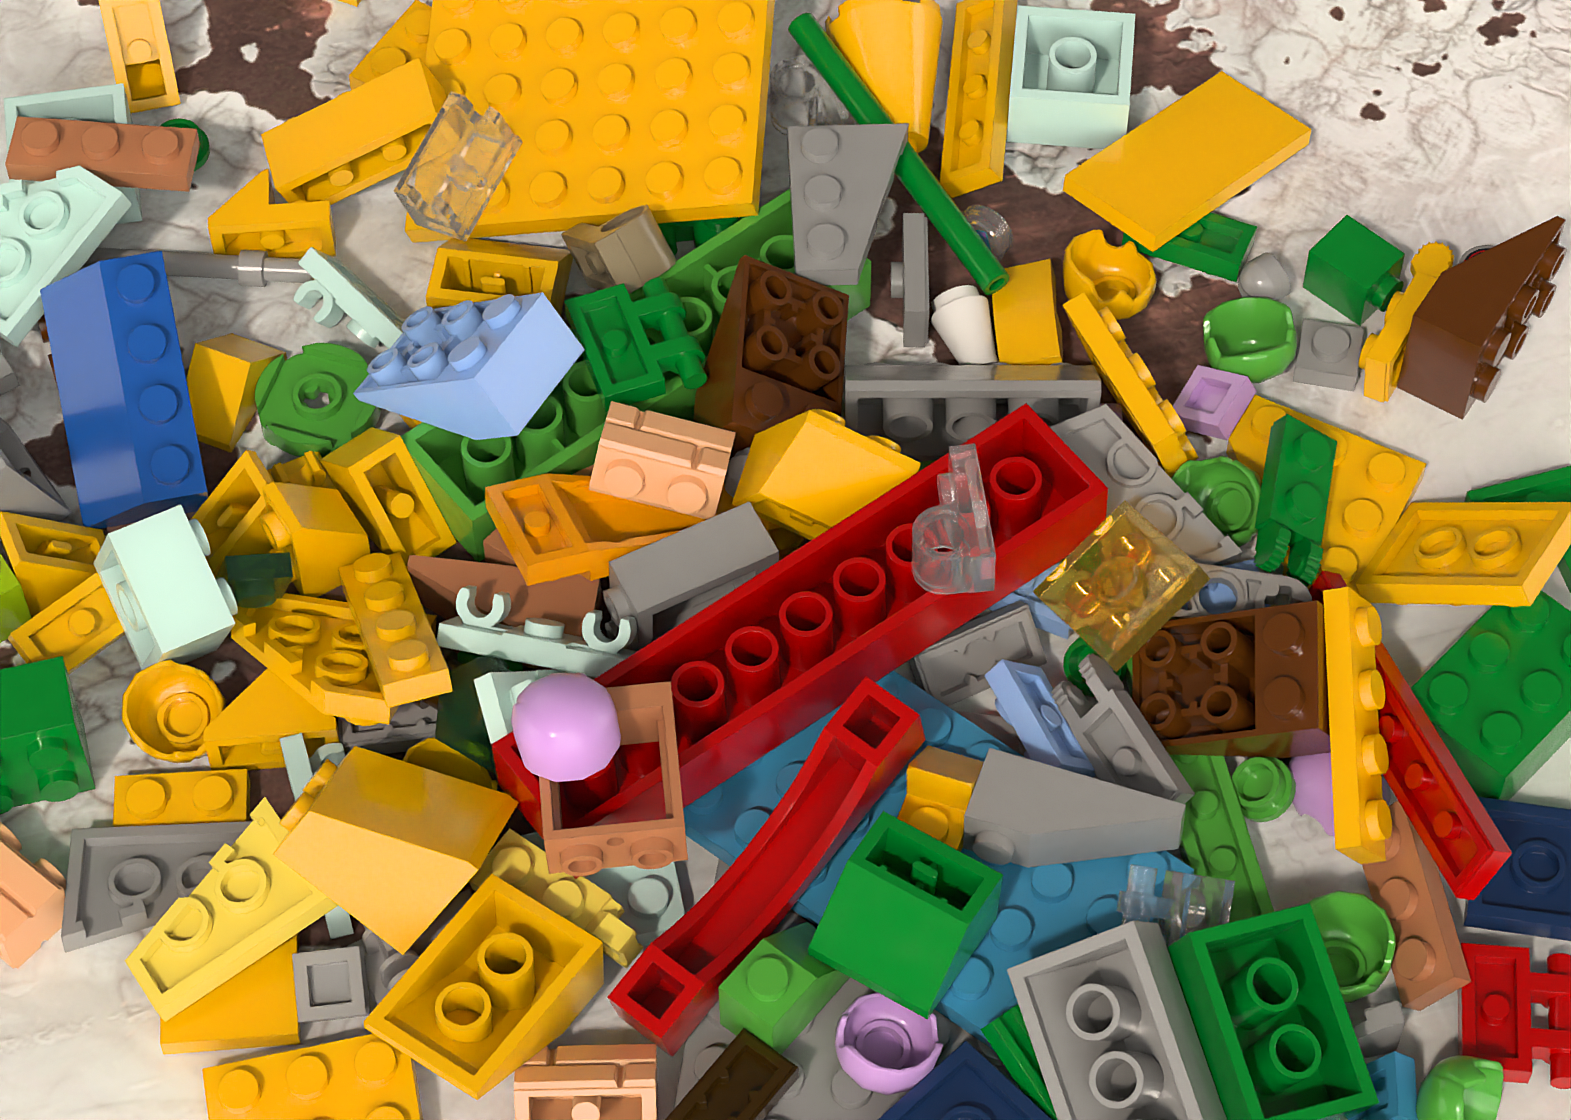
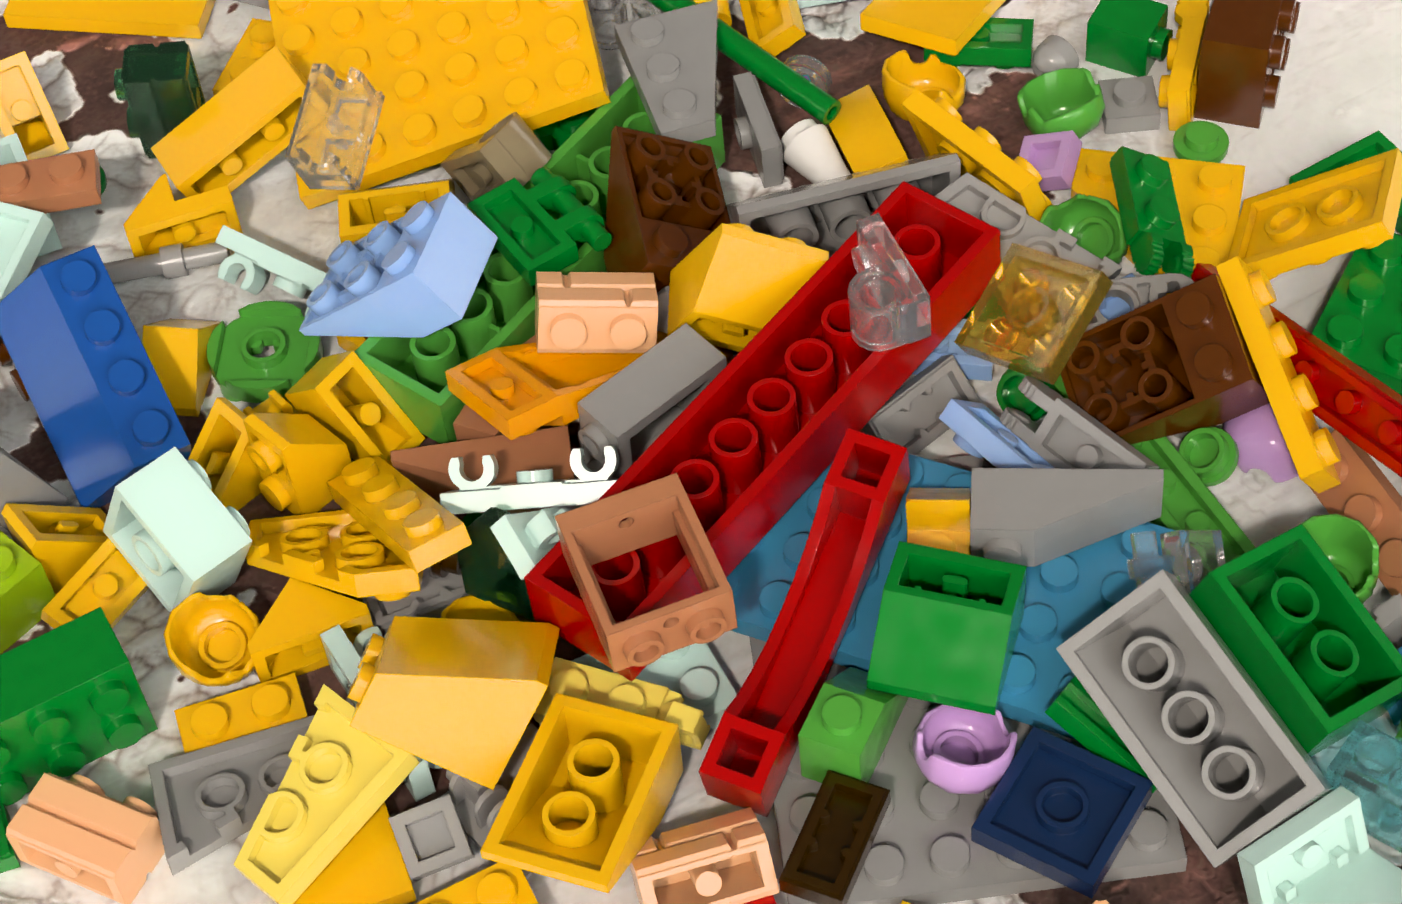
camera: 10 degrees left, 5 degrees down
clear green plate [215,552,293,608] -> none
lavender hair [511,673,621,782] -> none
none -> clear green brick [114,41,206,159]
none -> bright green plate [1173,121,1229,163]

